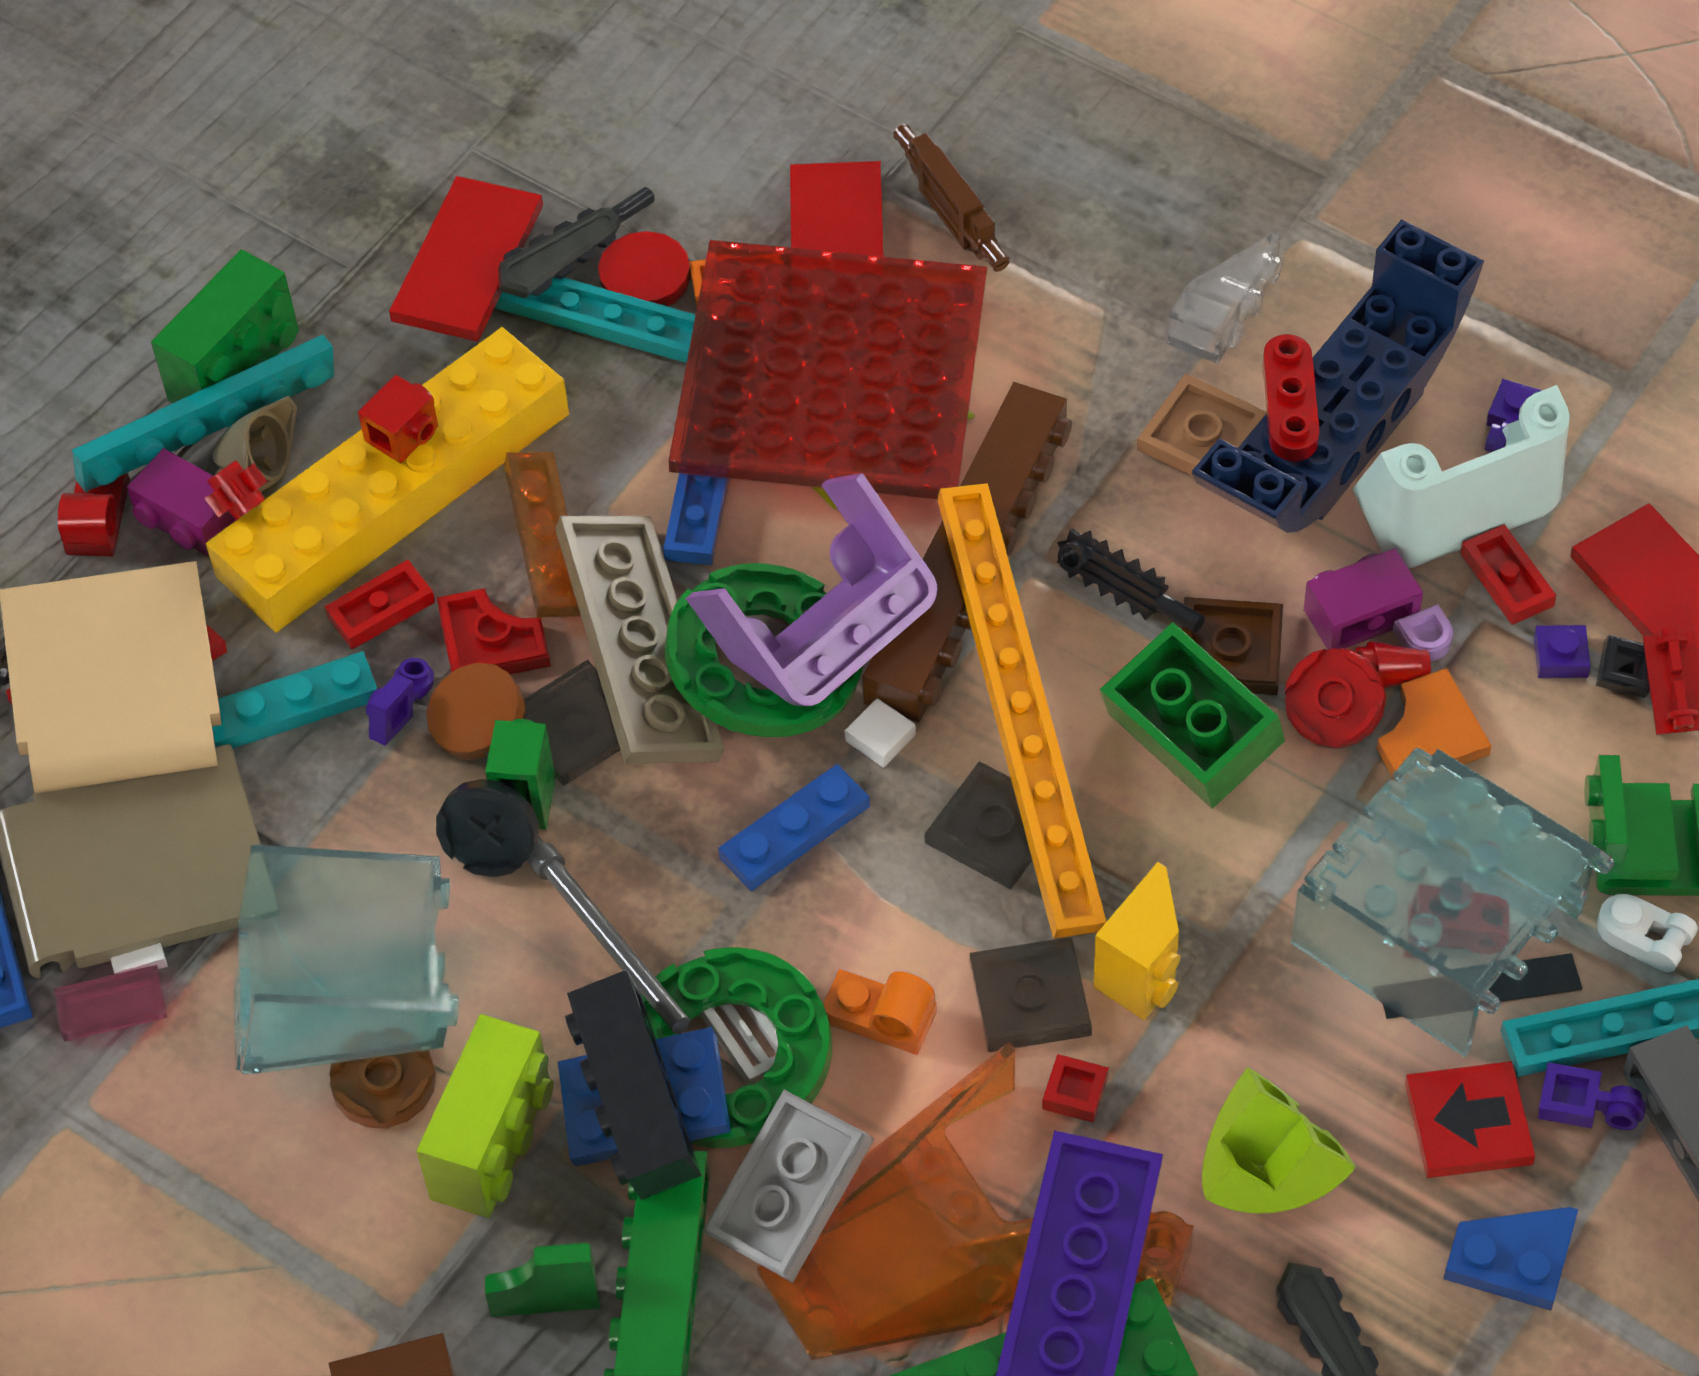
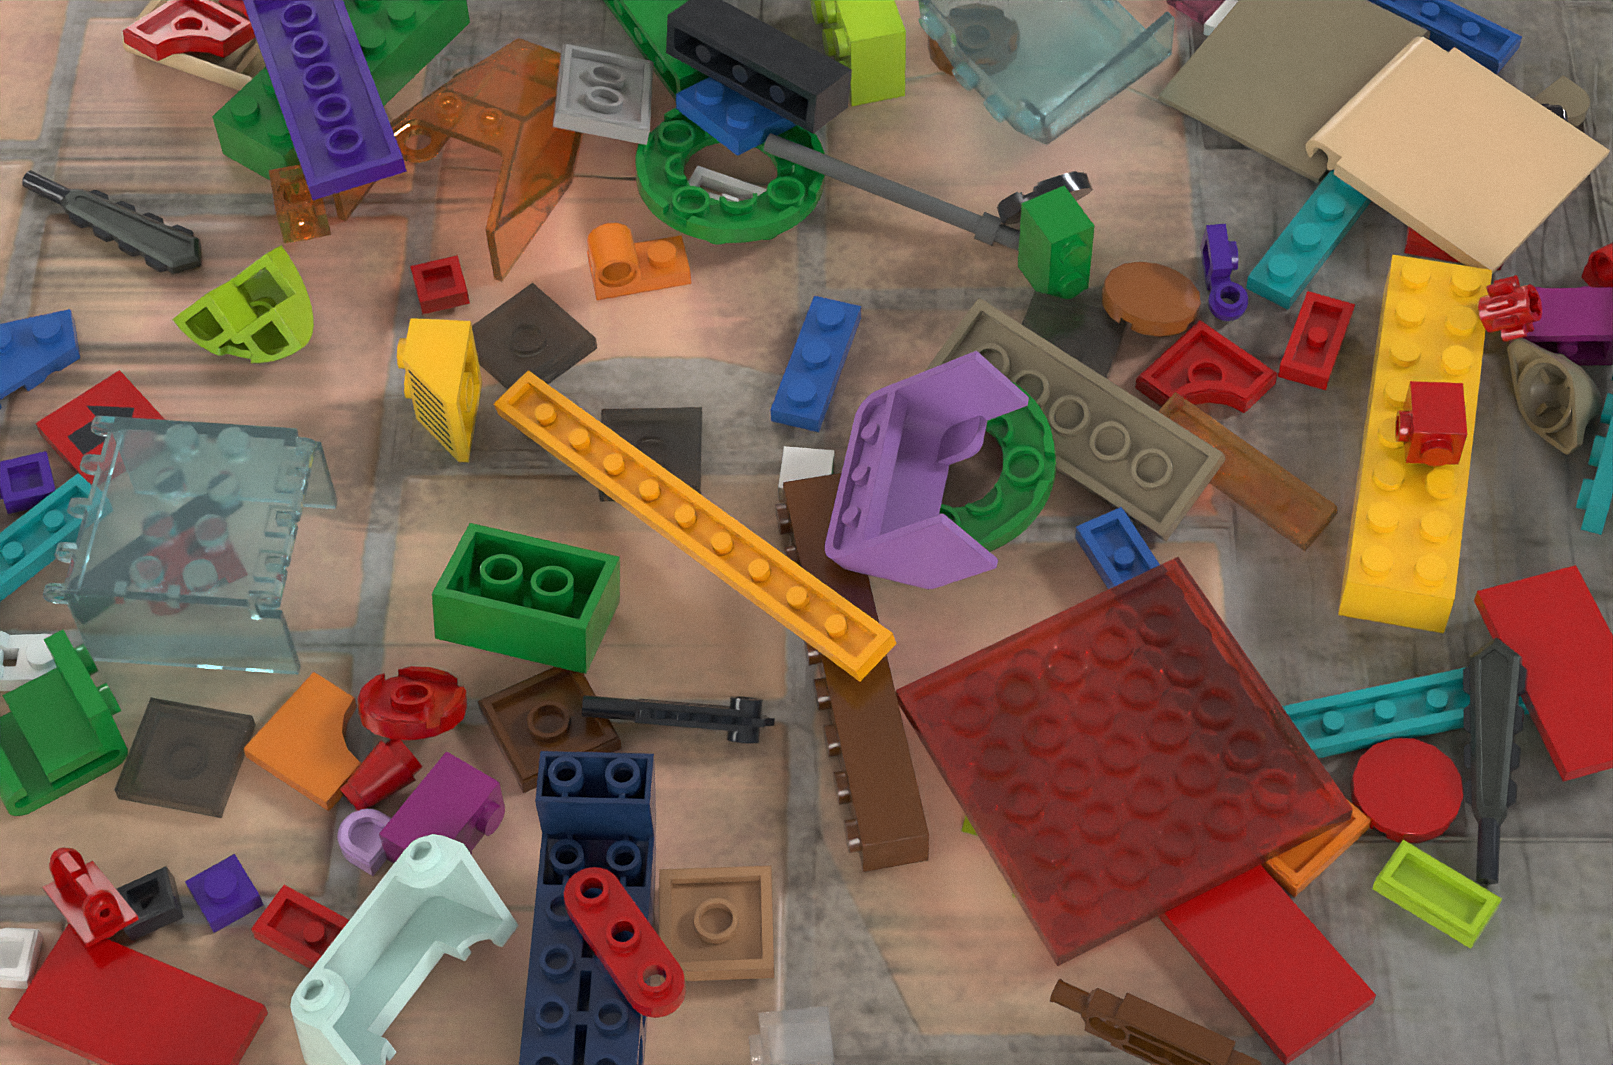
camera: 145 degrees right, 0 degrees up
none -> clear smoke tile [114,697,256,818]
none -> lime tile [1372,840,1502,949]

